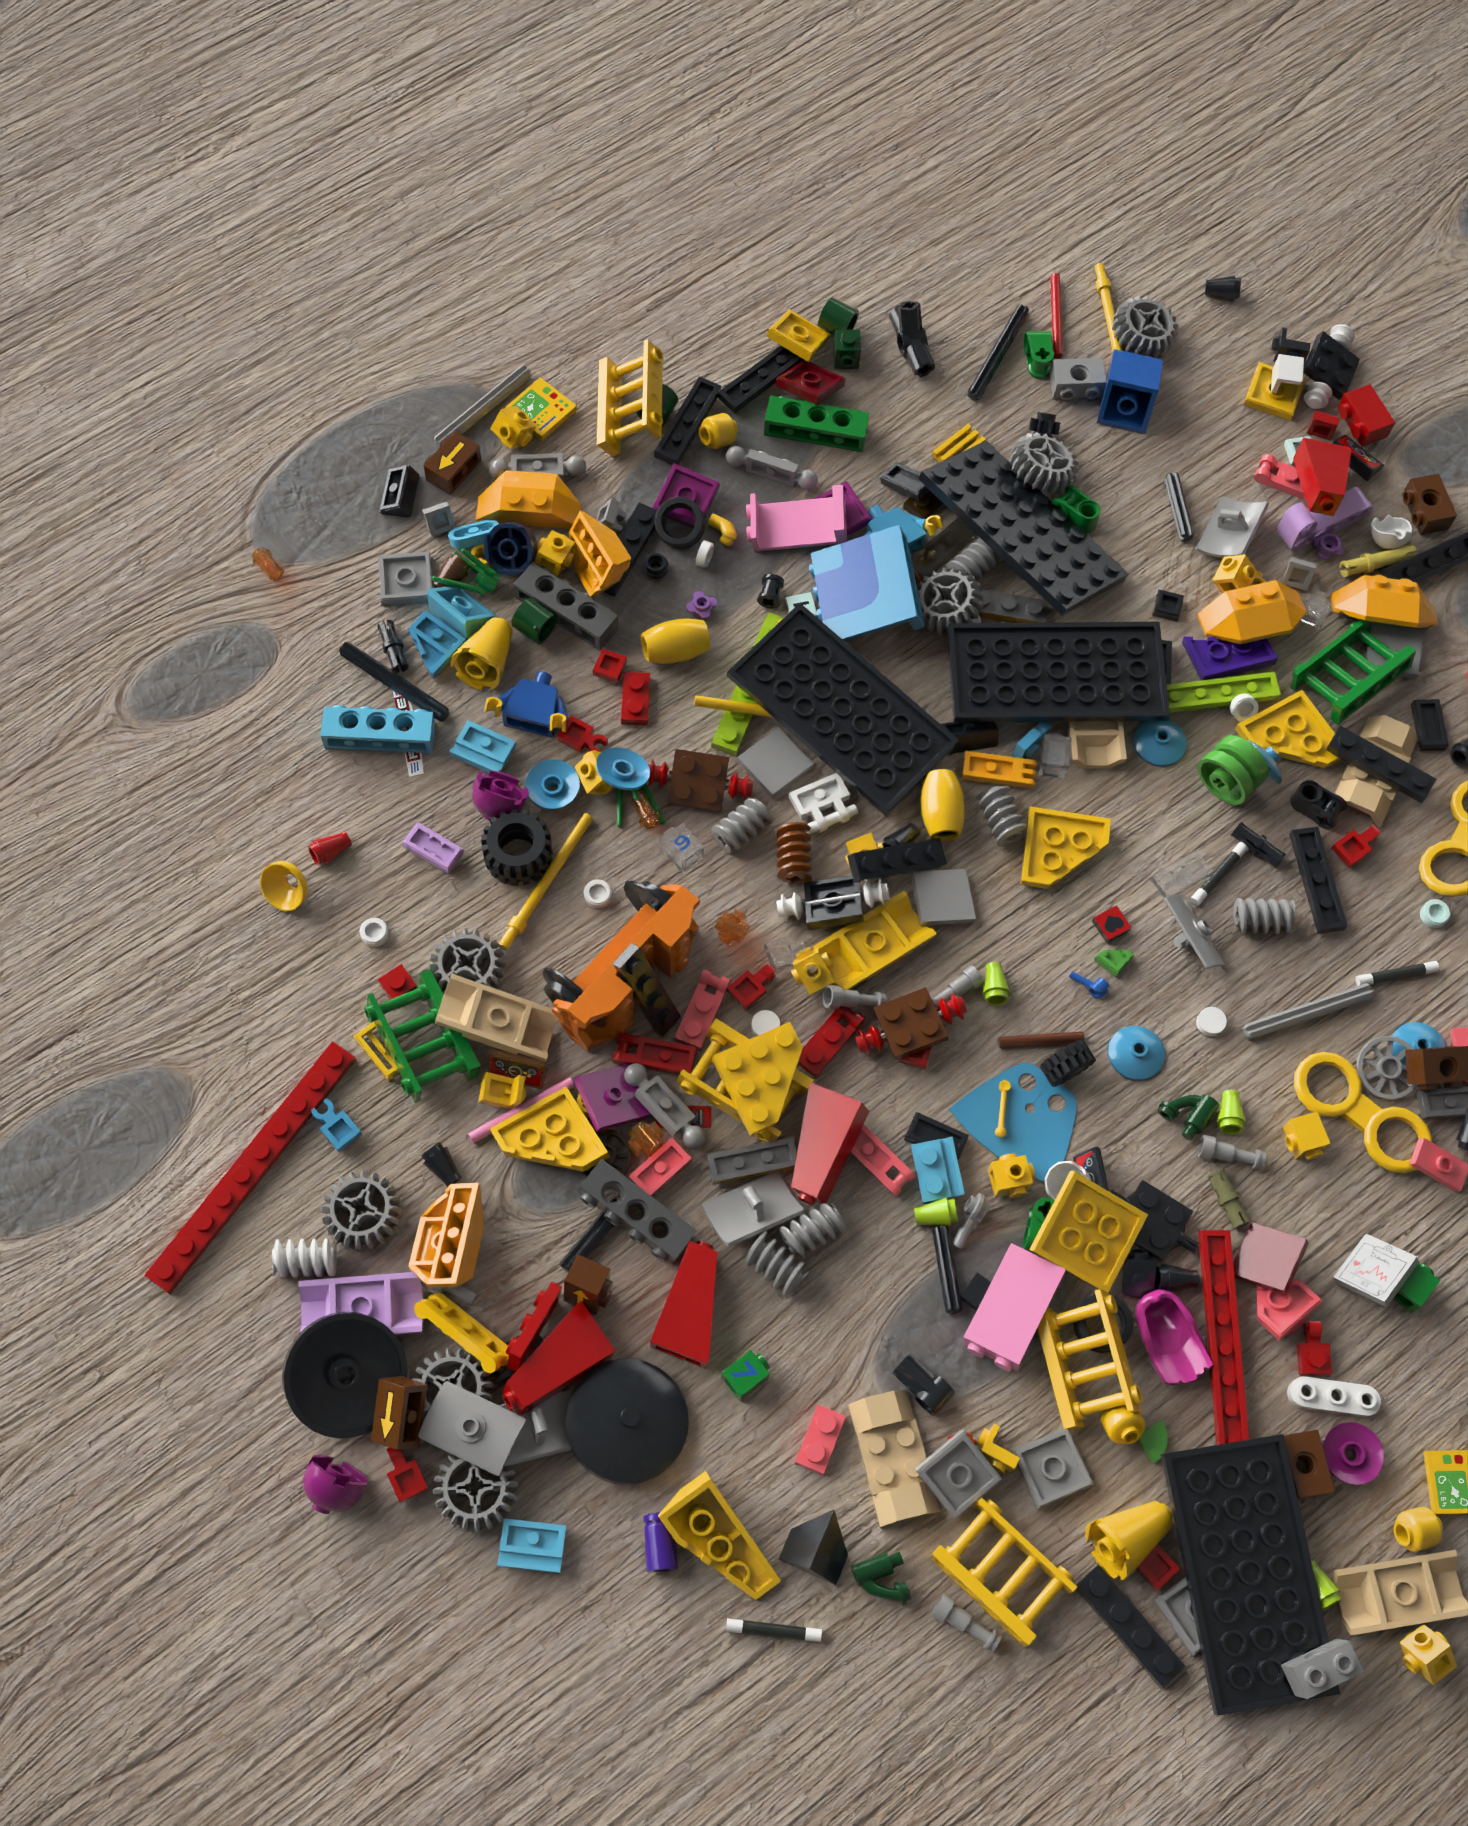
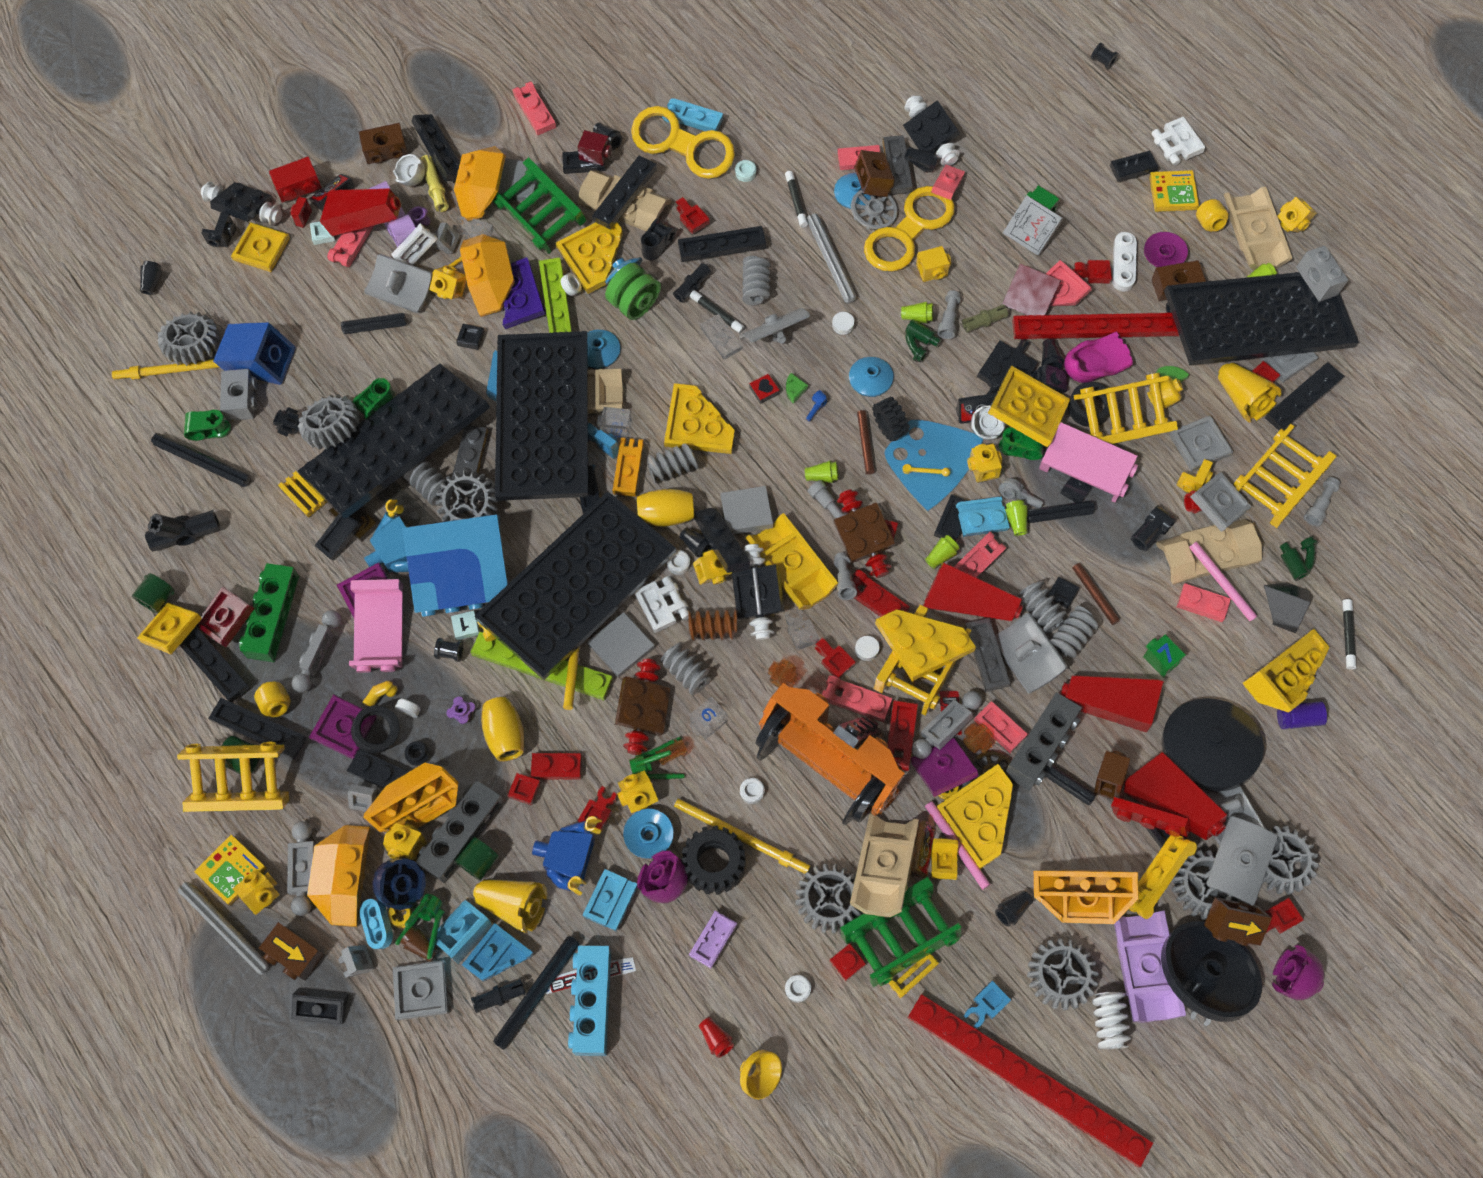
camera: 85 degrees left, 0 degrees up
clear orange pin [252,547,284,581] -> none
medium azure plate [497,1518,567,1574] -> none
dark azure dish [596,747,650,790] -> none
yellow brick [791,947,835,995] -> none
dark green brick [833,330,861,369] -> none
red bar [1050,273,1063,359] -> none
white panel [1271,354,1304,393] -> none
none -> white tile [392,223,438,265]
none -> dark red brick [577,130,612,166]
none -> white tile [667,550,690,575]
none -> lime cone [925,535,960,569]
none -> black tile [1047,576,1080,609]
none -> copper bar [1072,563,1120,625]
none -> bright pink bar [1189,541,1257,622]

